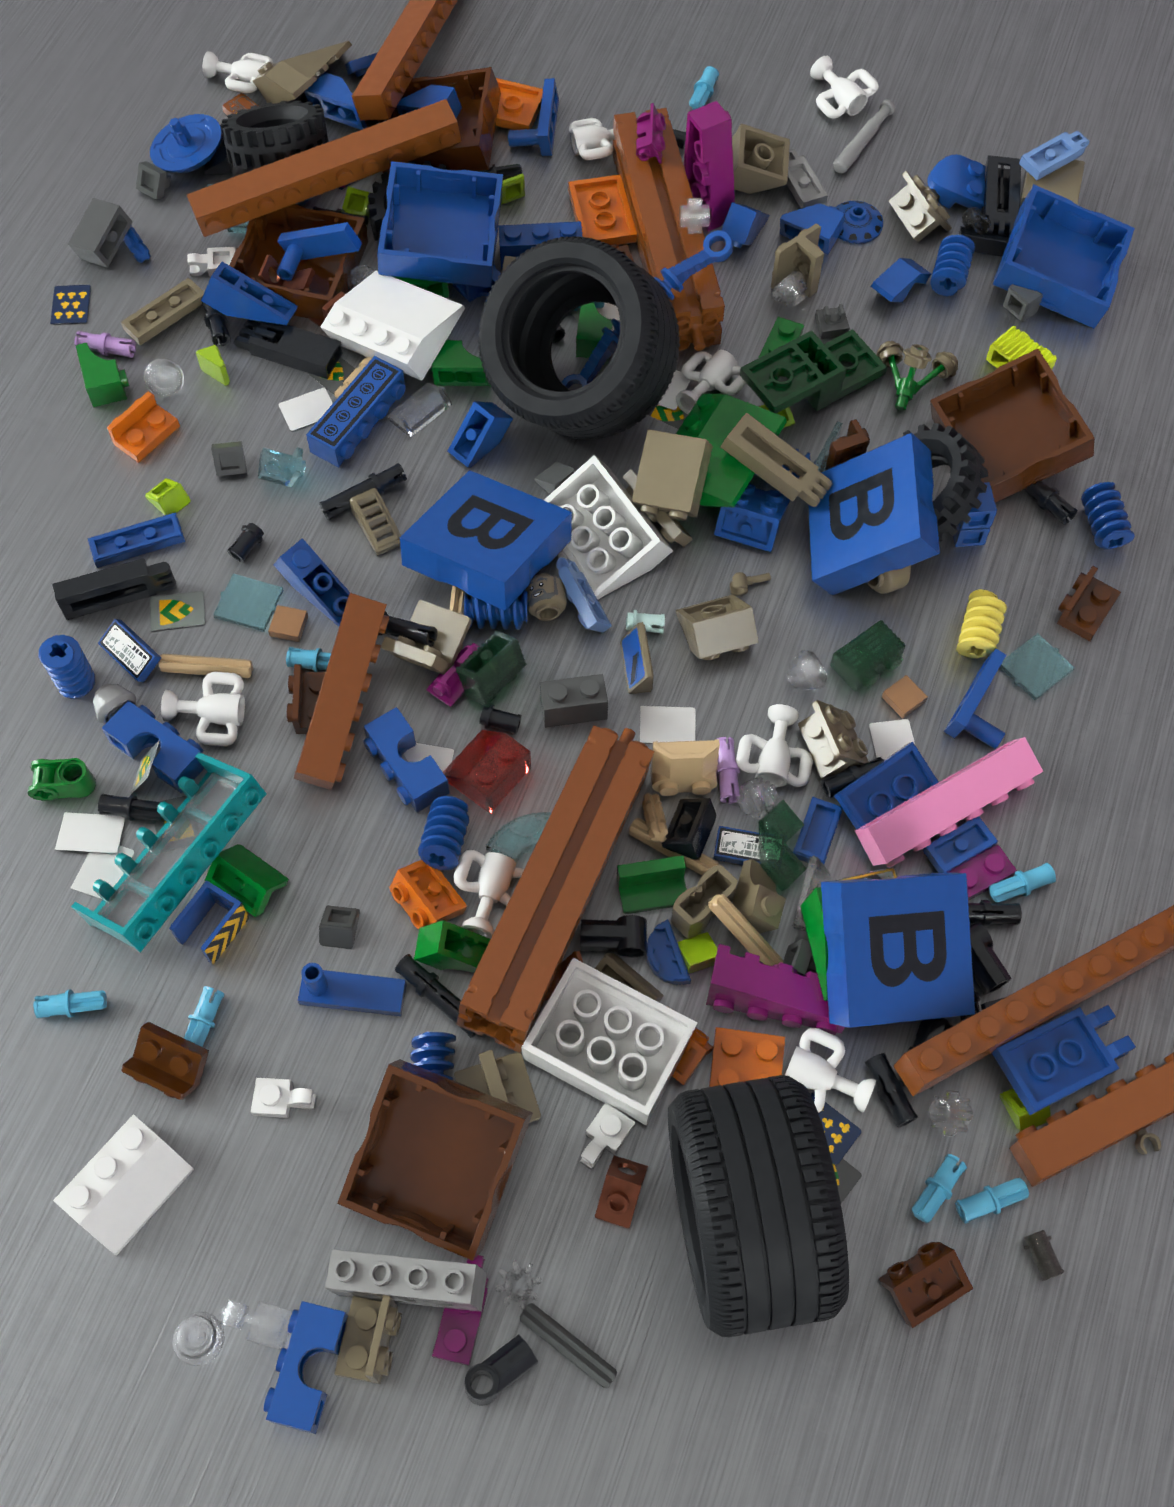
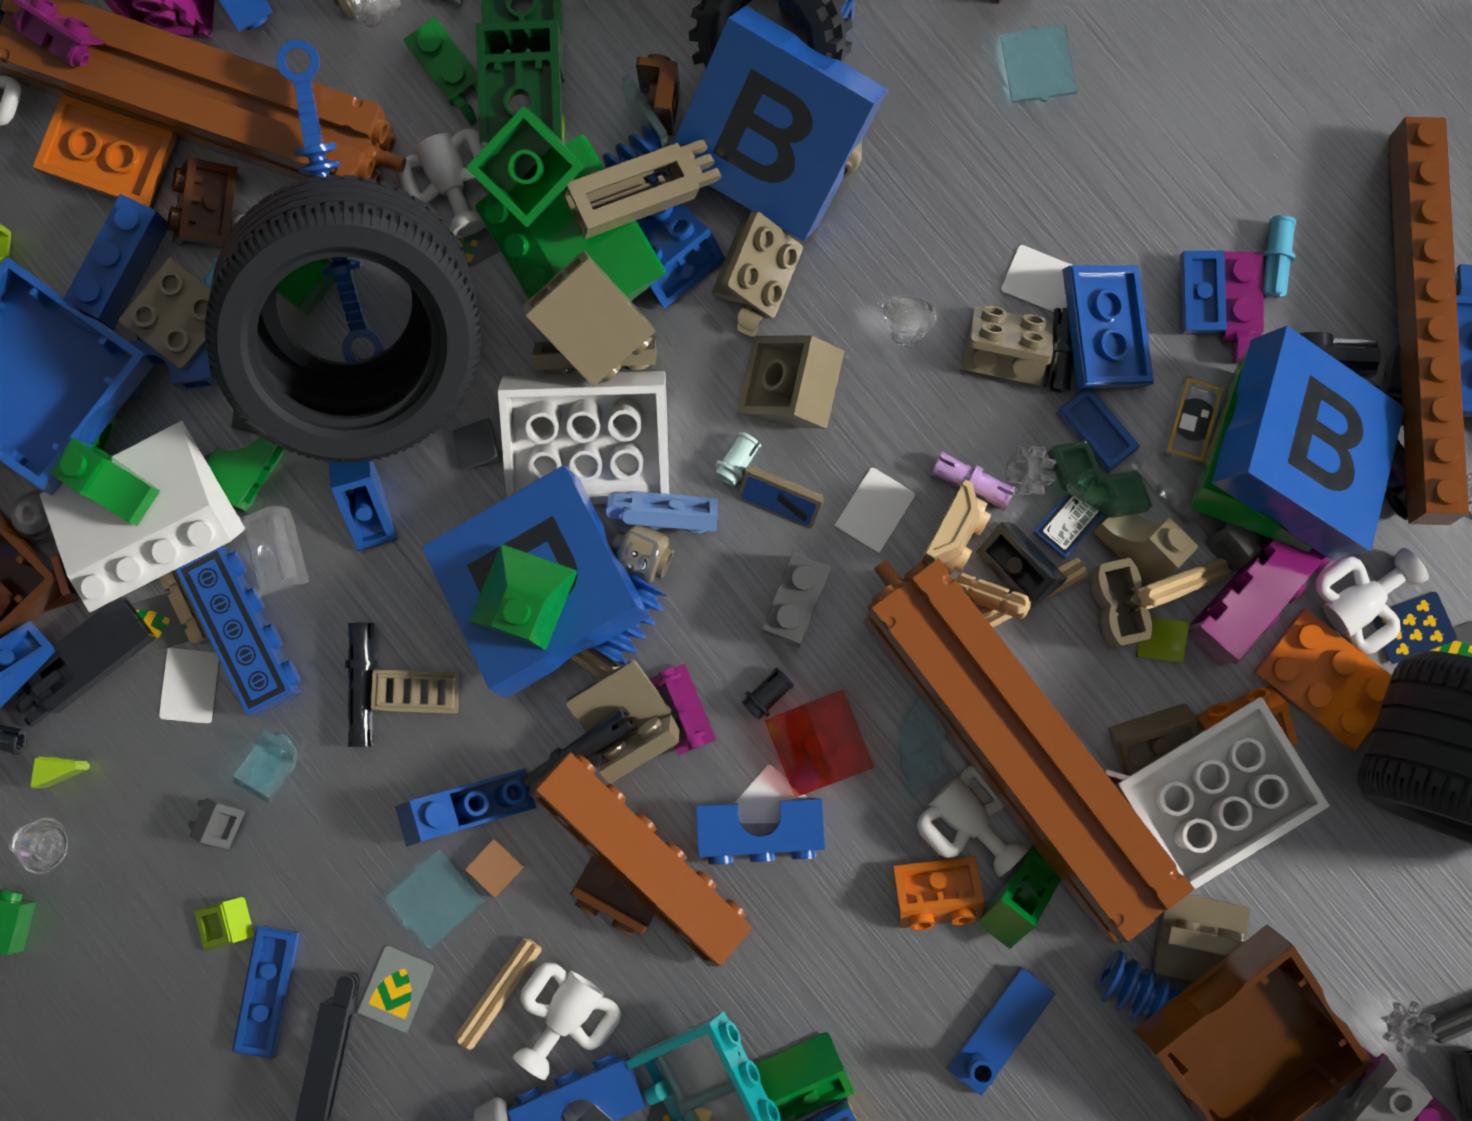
camera: 55 degrees left, 20 degrees up
tile [98,619,161,682] -> none
orange bracket [107,391,180,463] -> none
black pin [227,523,264,562] -> none
medium azure axle [286,647,331,672] -> none
dark grey slope [319,905,360,949] -> none
black pin [395,954,476,1038] -> none
blue piece [418,796,469,870] -> none
clear green brick [456,631,527,706] -> none
black piece [580,915,647,958] -> none
white plate [580,1102,635,1169] -> none
copper bracket [595,1155,648,1228] -> none
green panel [616,855,687,914] -> none
blue tile [646,919,691,985] -> none
clear gear [679,198,710,234] -> none
white piece [736,704,813,787] -> none
clear green brick [830,620,906,692] -> none
bright pink brick [855,737,1043,867] -> none
black pin [865,1053,918,1127] -> none
medium nougat tile [881,675,928,719] -> none
blue piece [944,648,1006,749] -> none
light yellow piece [956,589,1007,659] -> none
black pin [968,900,1022,927] -> none
none -> green arch [50,437,160,526]
none -> green slope [466,106,585,228]
none -> green slope [469,544,577,650]
none -> dark tan bracket [711,211,803,318]

